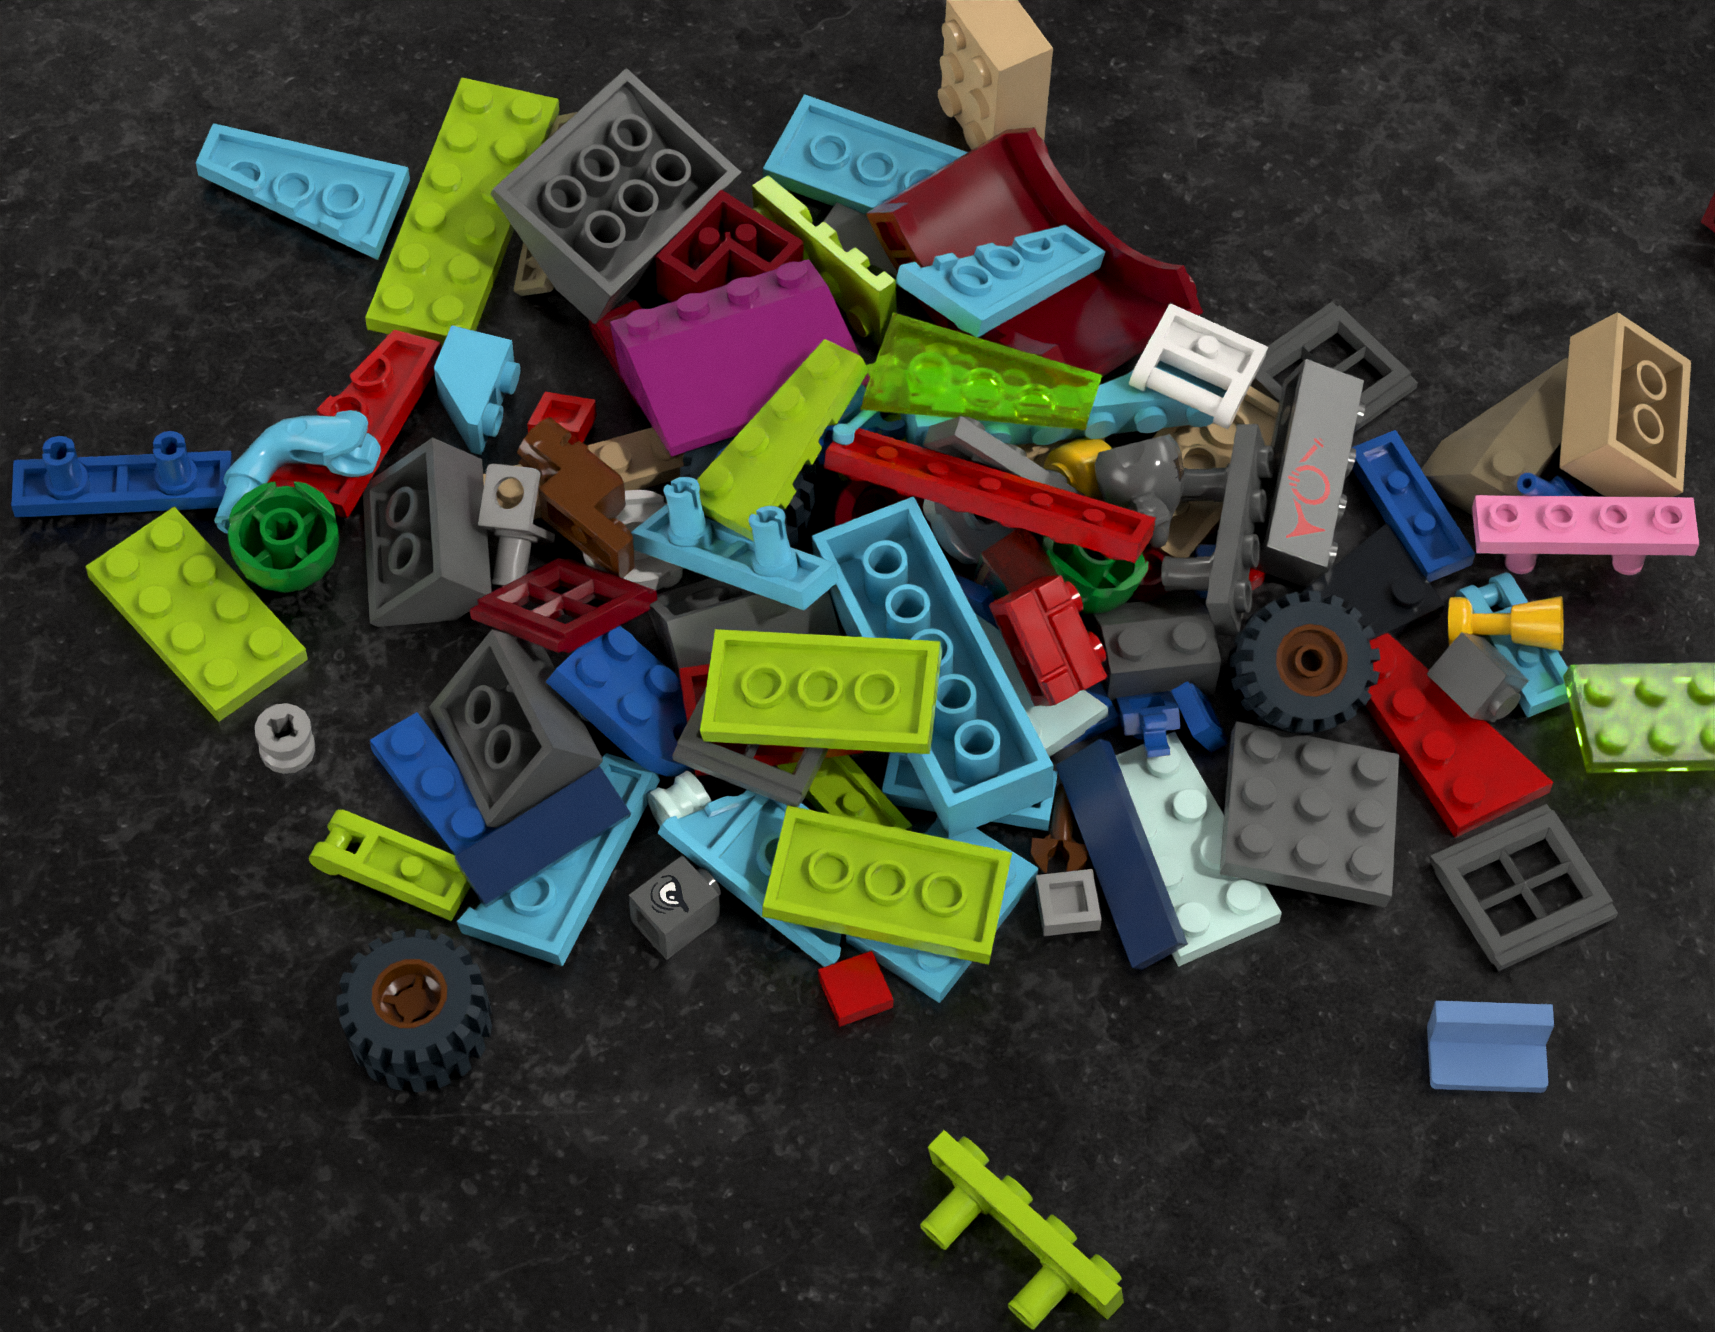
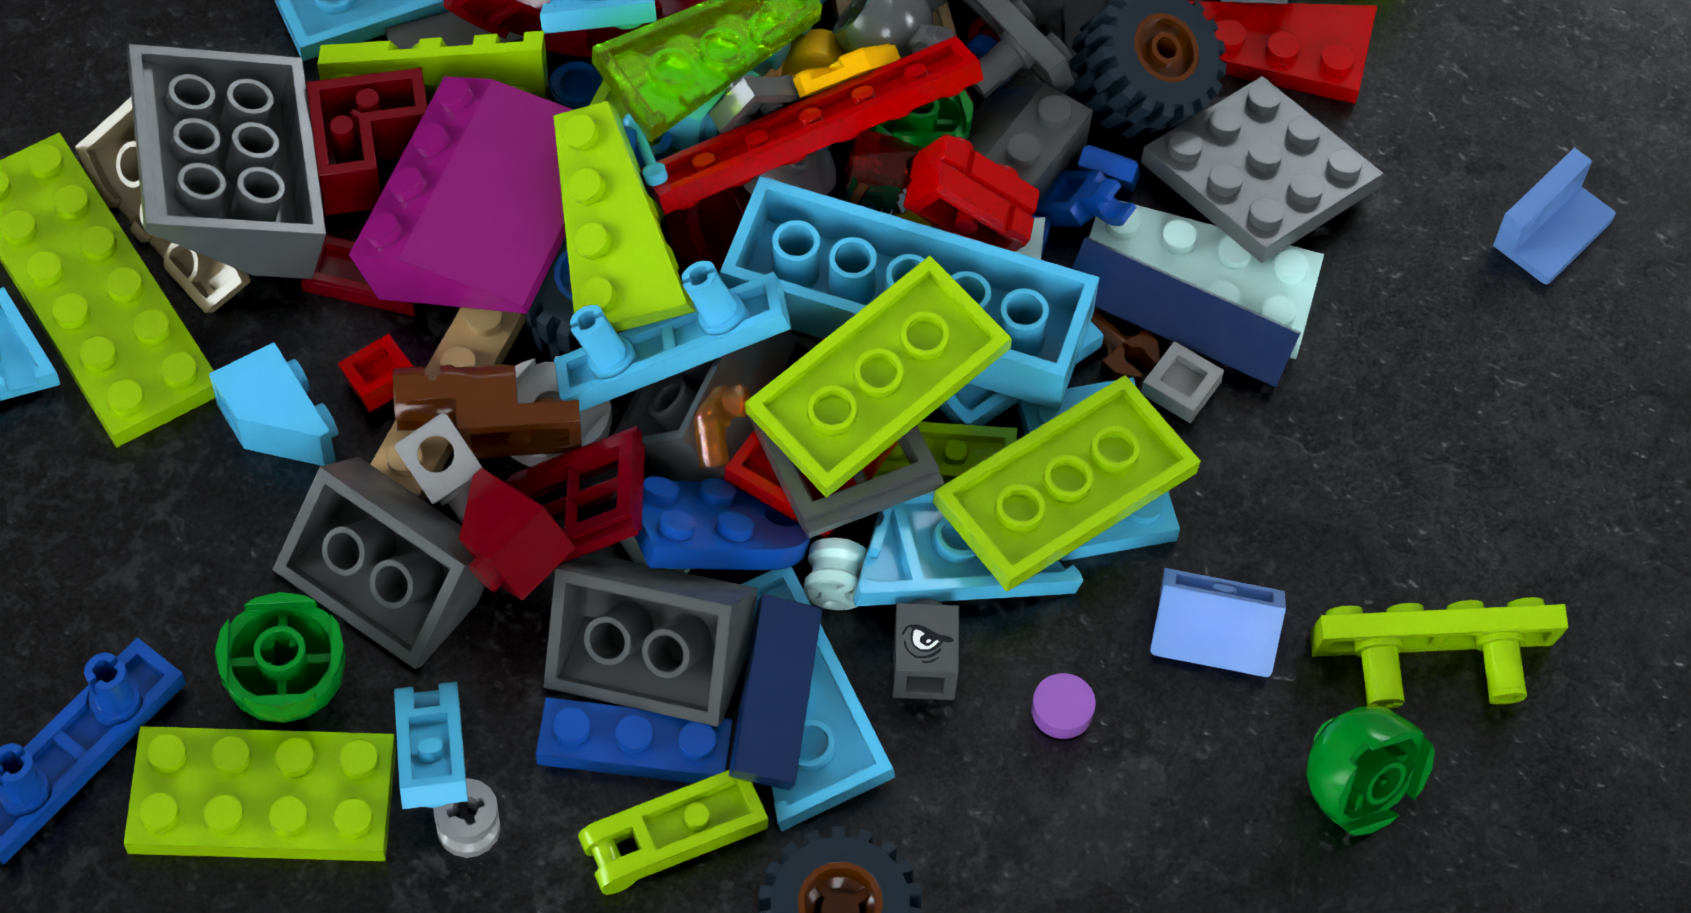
camera: 50 degrees left, 0 degrees up
medium azure piece [214,410,381,534] -> none
red wing [268,330,442,518] -> none
red tile [818,951,894,1027] -> none
dark grey piece [1429,804,1618,971] -> none
none -> medium azure plate [394,681,468,809]
none -> dark red slope [459,468,576,601]
none -> clear orange arm [694,384,751,469]
none -> yellow tile [792,43,901,98]
none -> medium lavender tile [1031,673,1096,739]
none -> medium blue panel [1150,568,1286,677]
none -> green cylinder [1306,706,1435,836]

